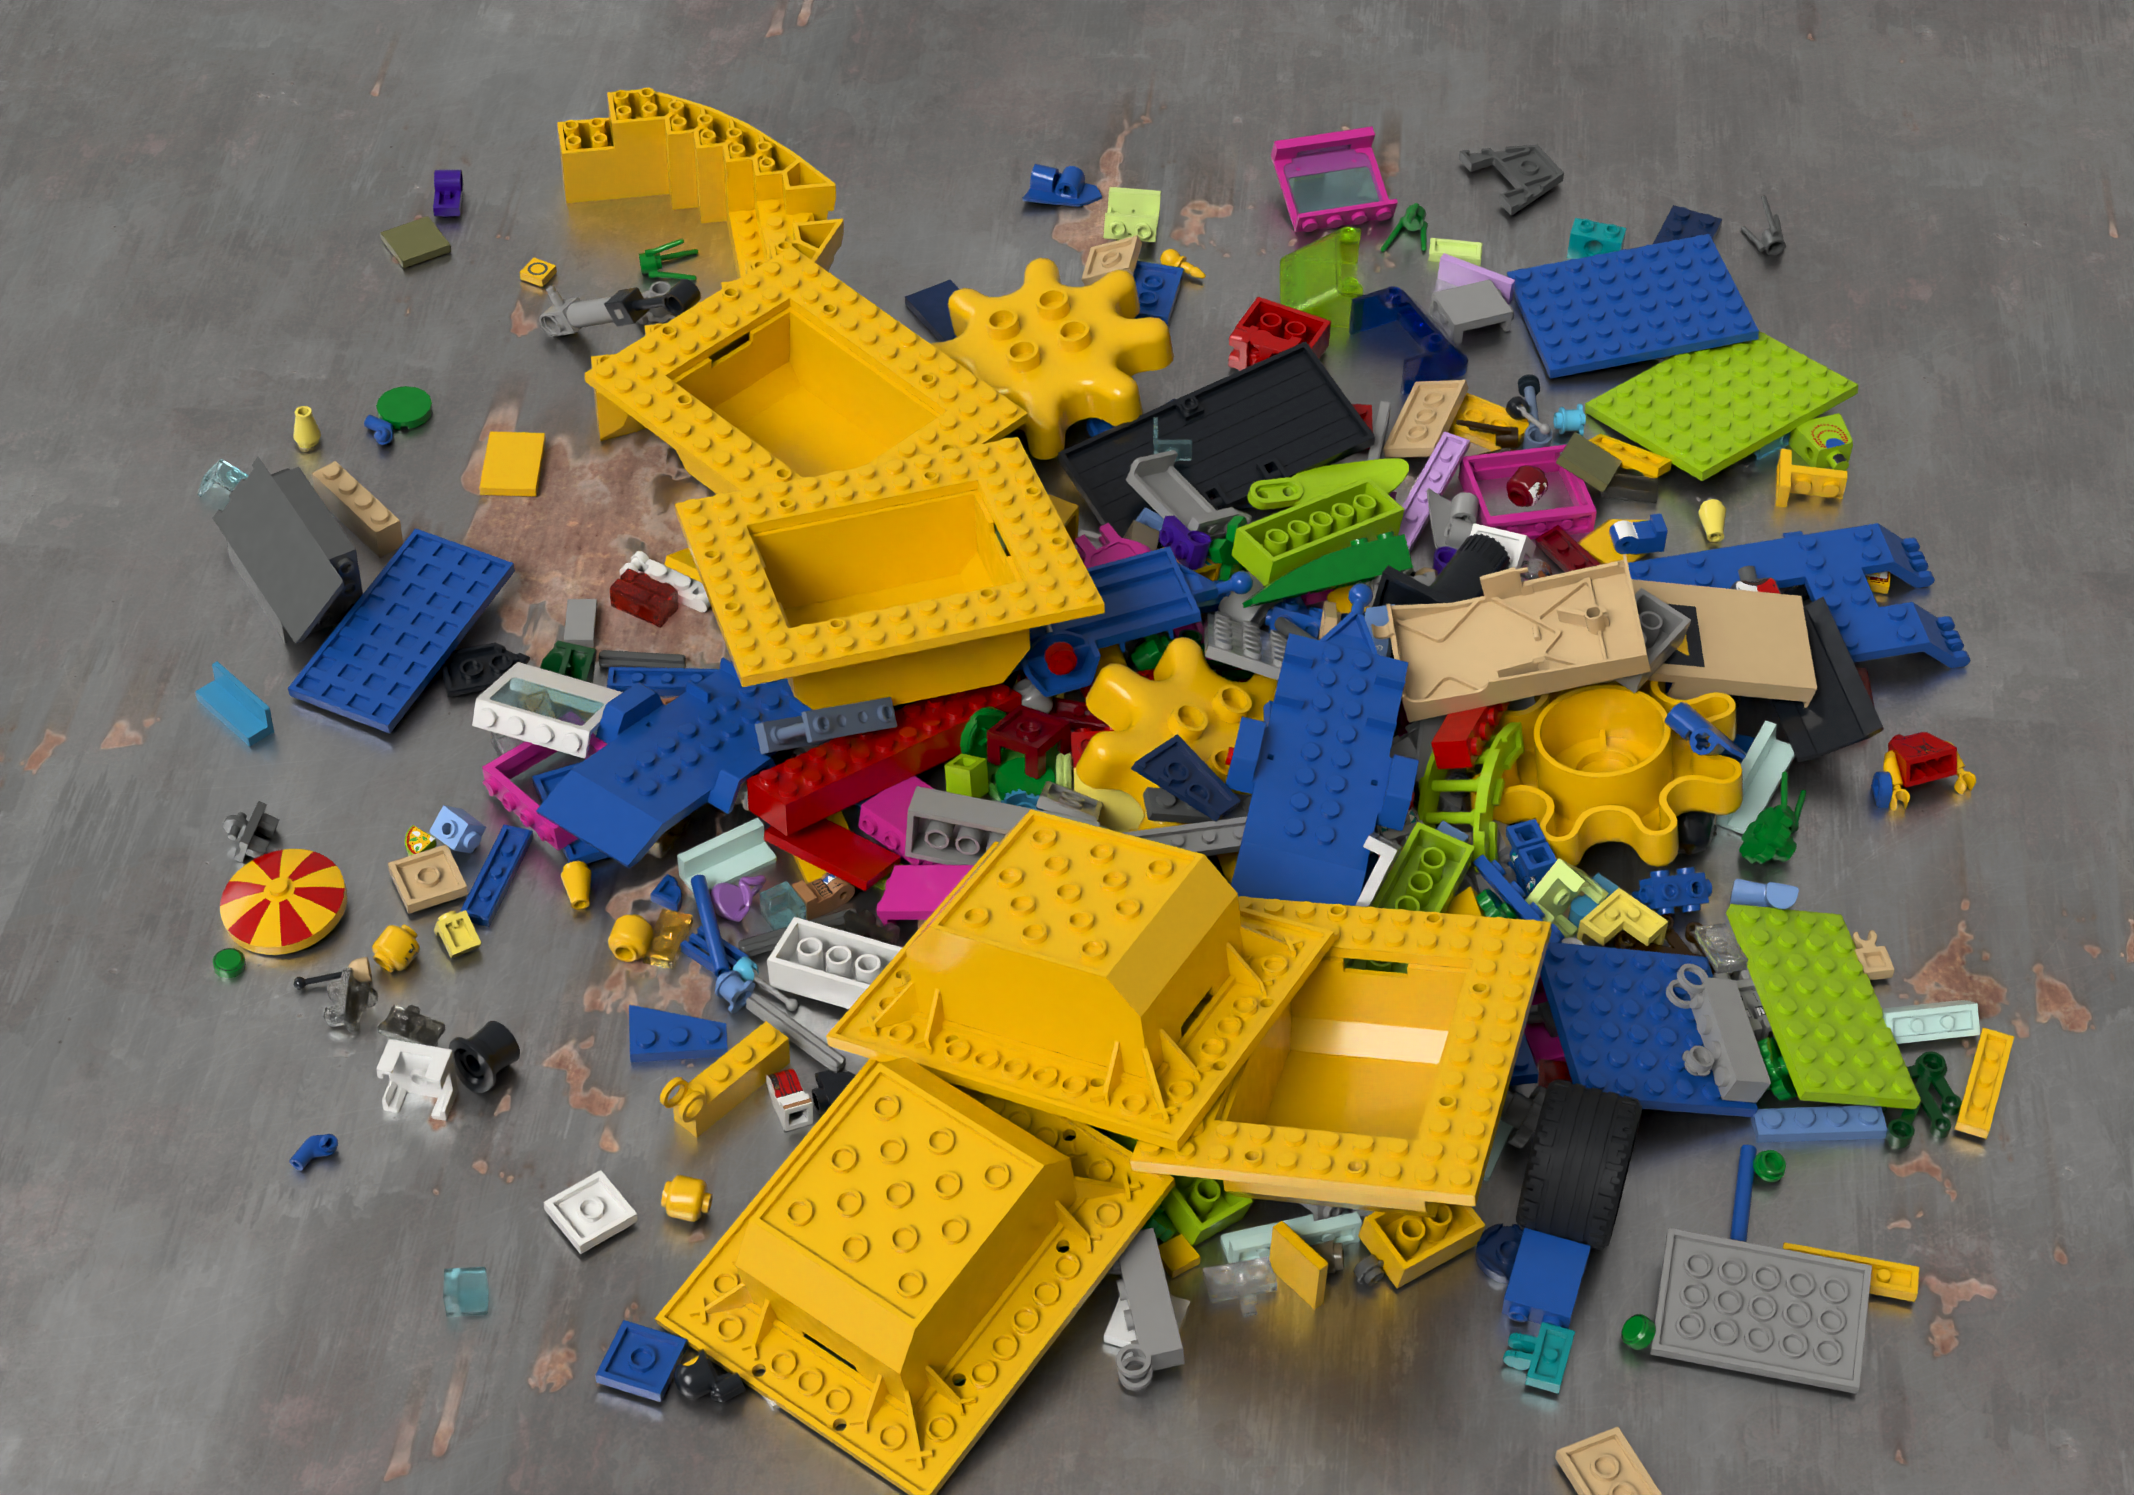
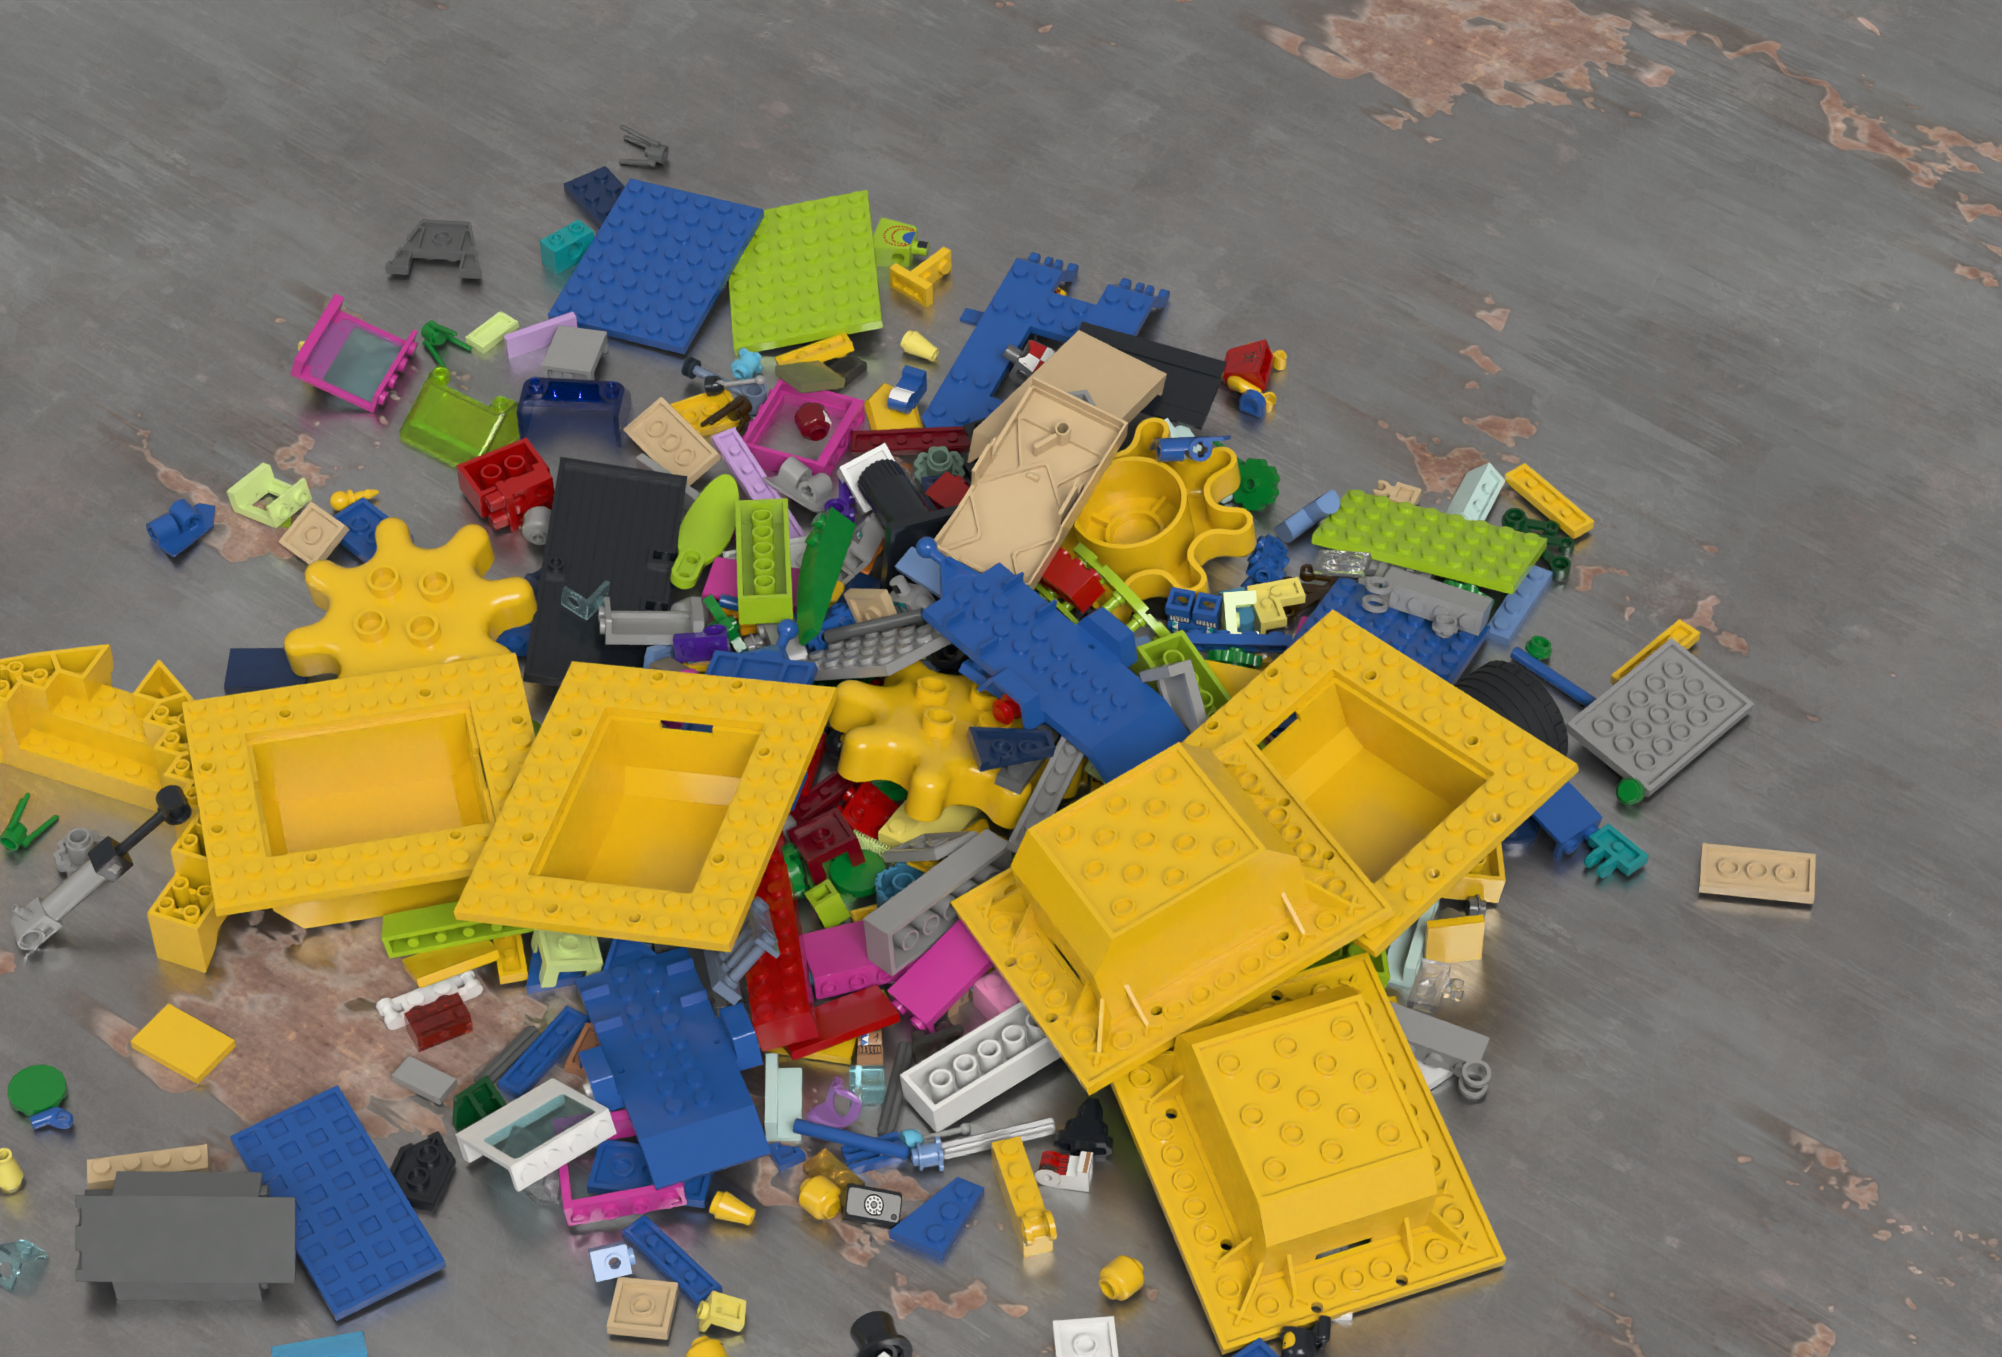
camera: 55 degrees left, 0 degrees up
tile [405,825,437,856] -> none
none -> slope [839,1183,902,1229]

